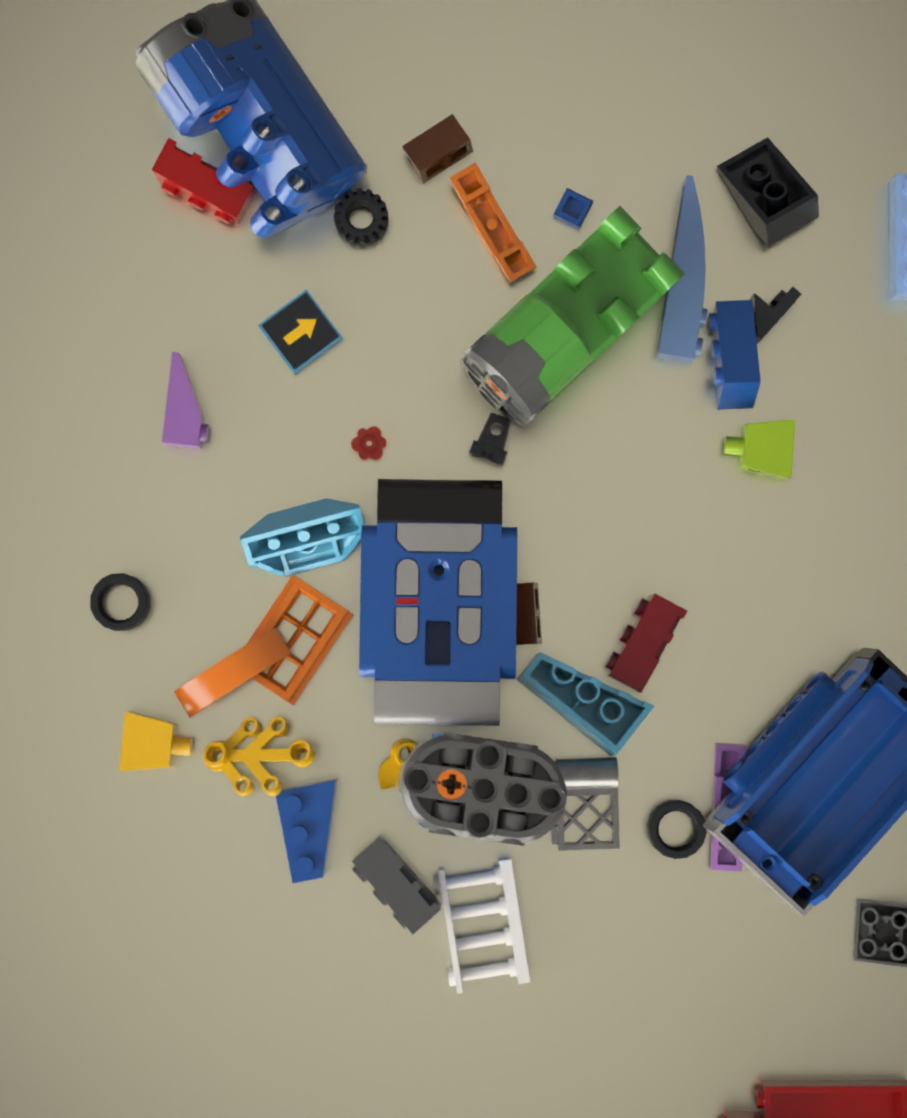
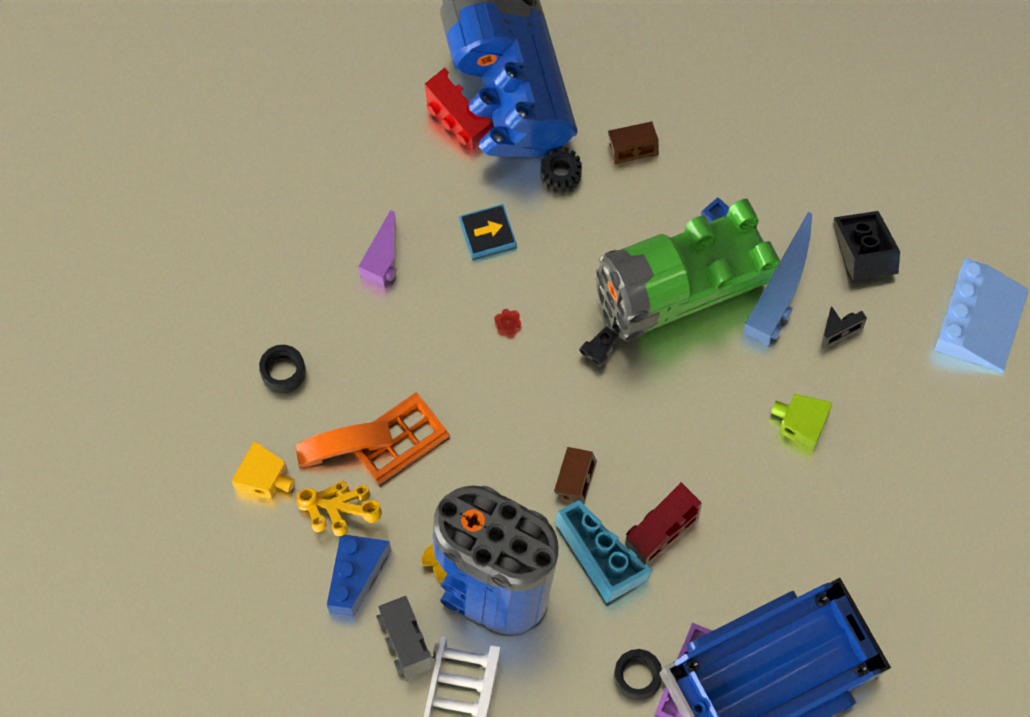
camera: 25 degrees right, 20 degrees down
medium azure wedge [240,498,365,576] -> none
piece [359,479,517,726] -> none
orange slope [449,162,537,283] -> none
flat silver piece [552,757,620,851] -> none
blue wedge [708,300,761,410] -> none

